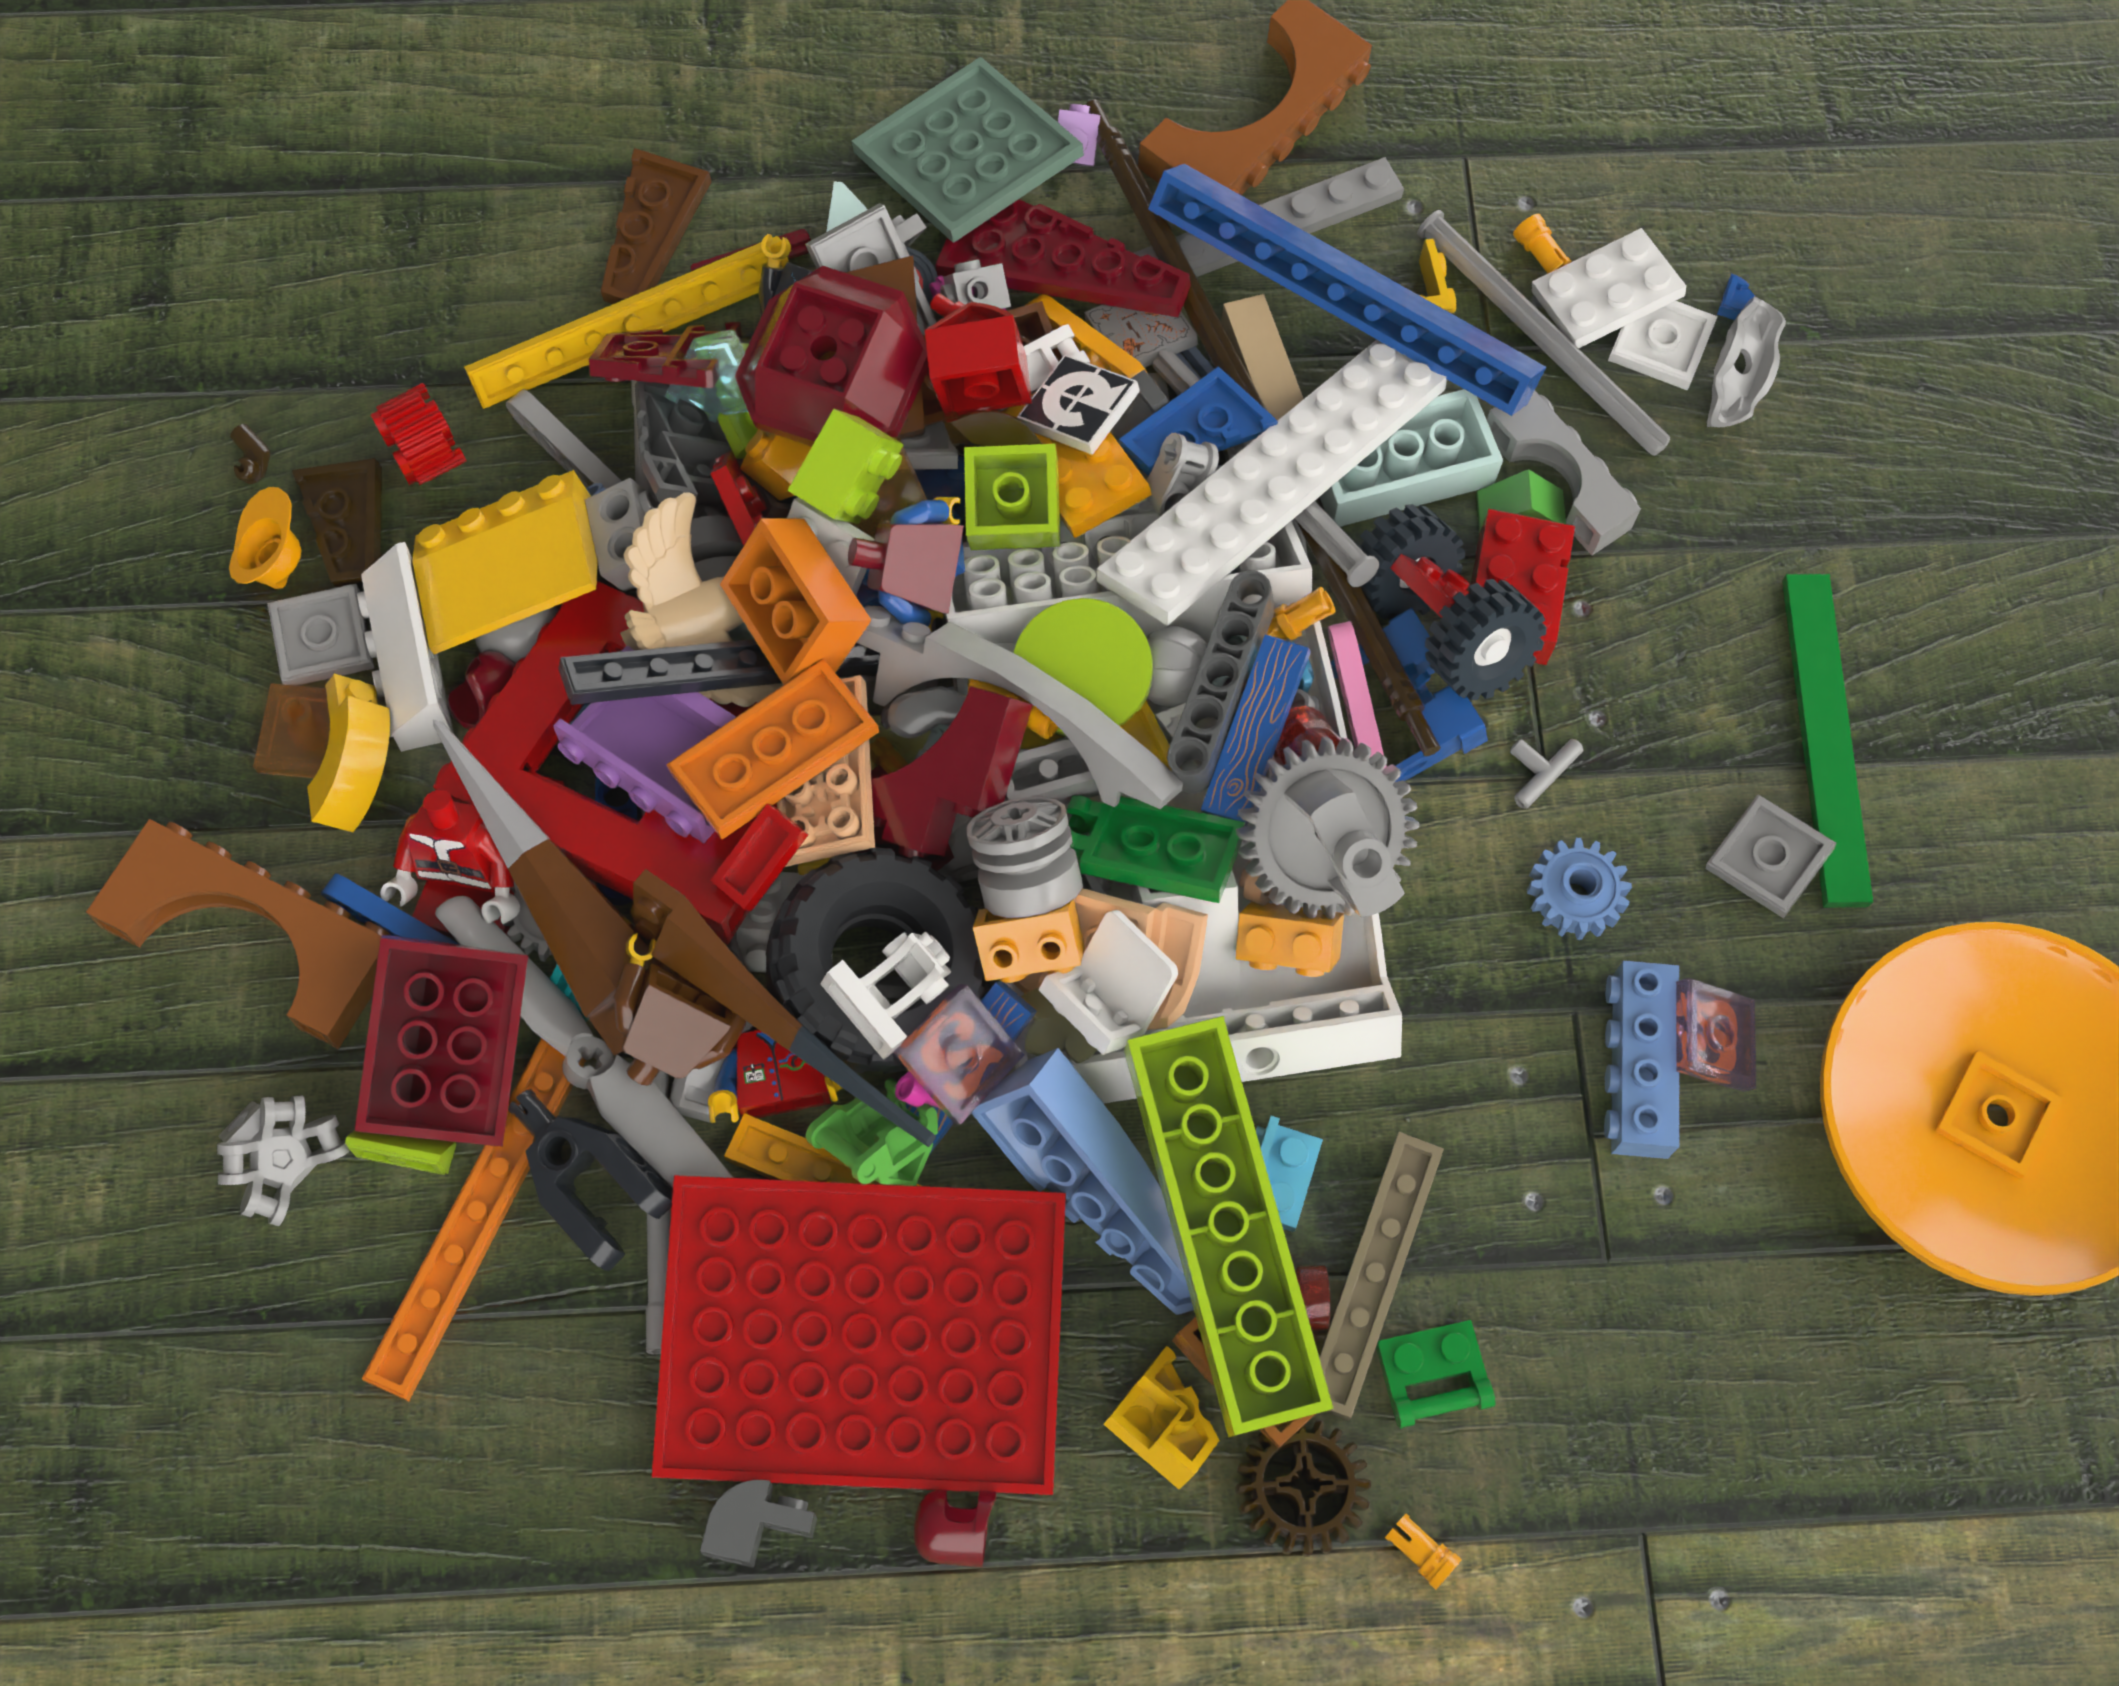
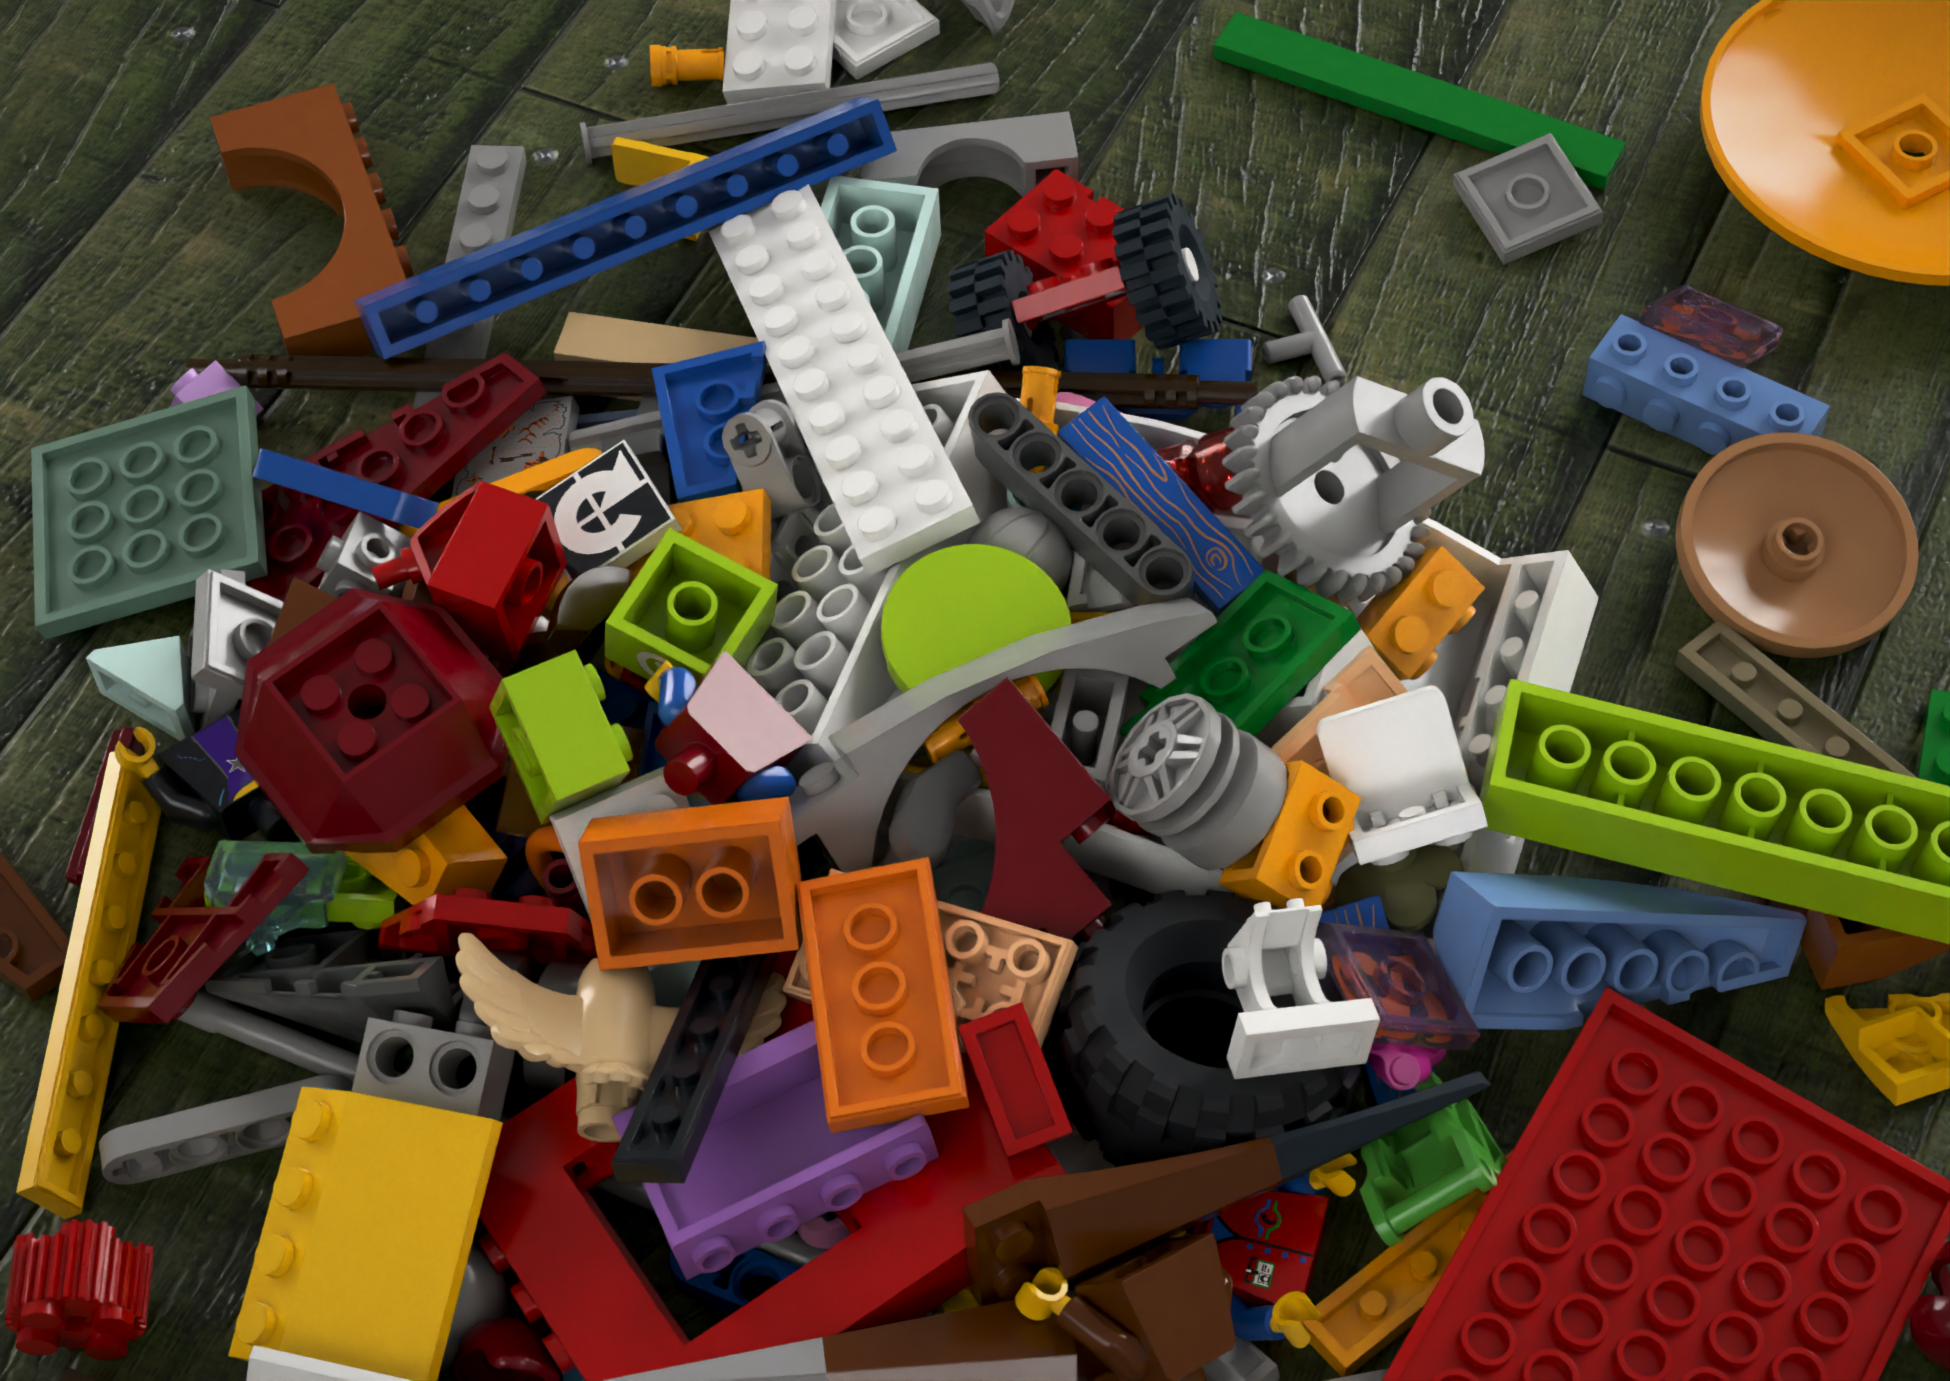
camera: 55 degrees left, 15 degrees down
bright green slope [1476,469,1566,533] -> none
medium blue gear [1527,838,1632,940] -> none
none -> blue beam [252,448,439,529]
none -> medium nougat dish [1675,432,1919,658]

